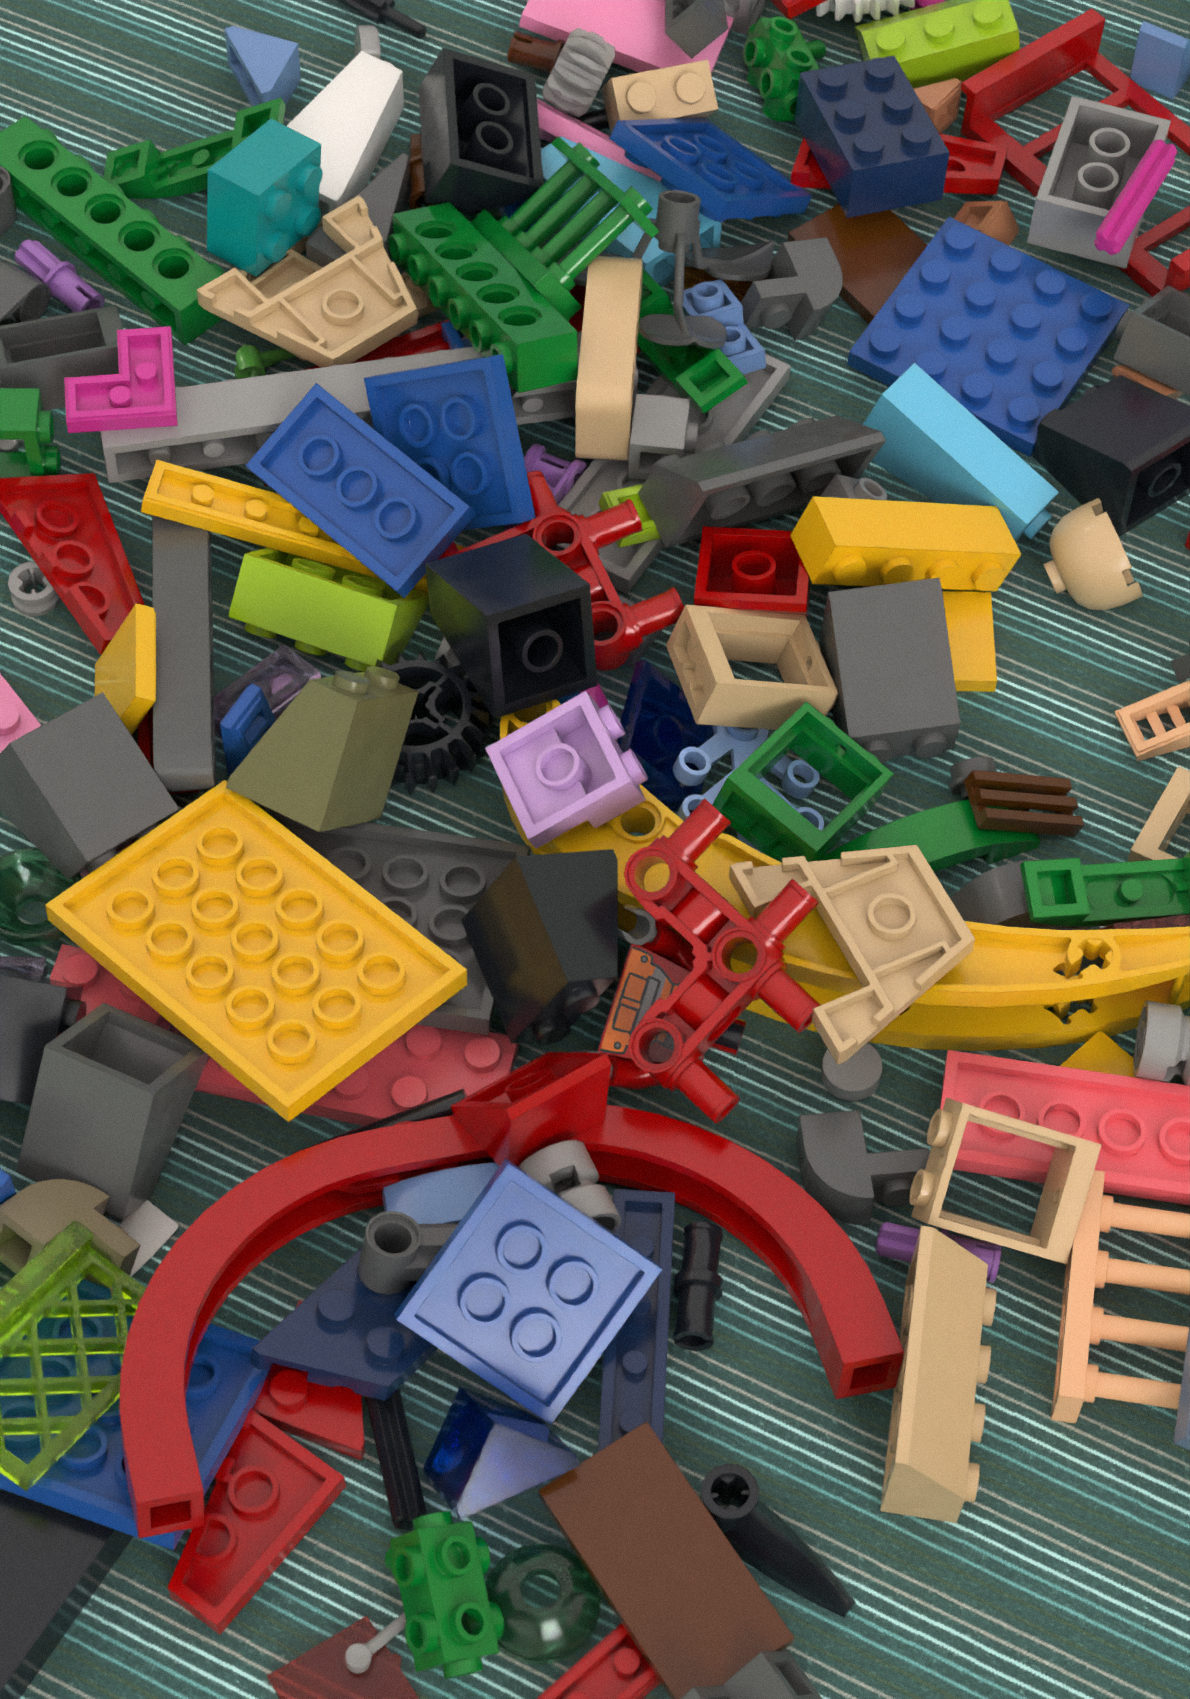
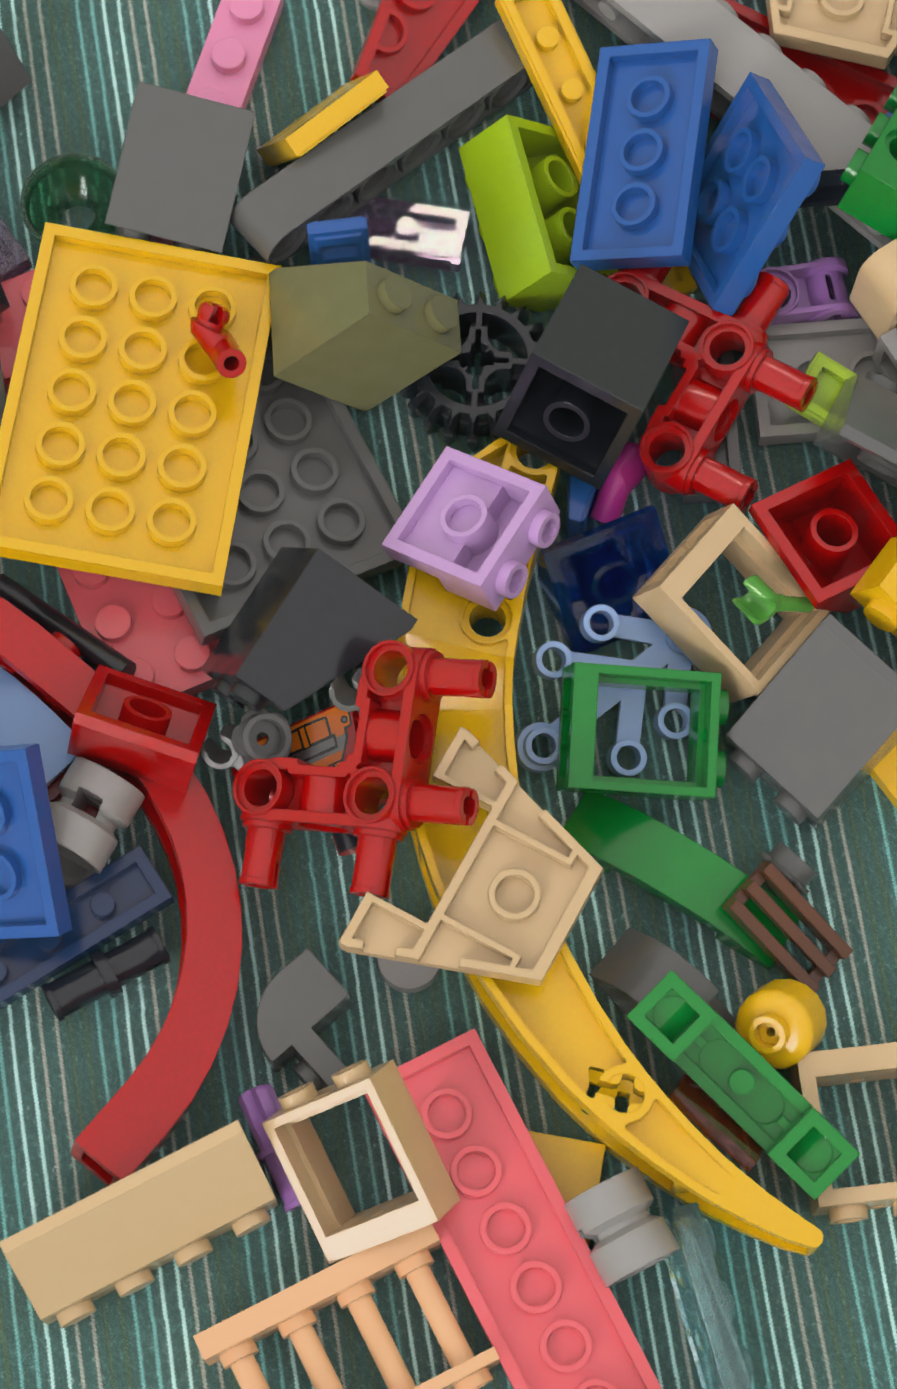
camera: 55 degrees right, 15 degrees up
none -> red arm [190,301,247,378]
none -> dark grey plate [231,708,292,764]
none -> bright green hand [731,575,814,625]
none -> yellow head [735,979,827,1069]

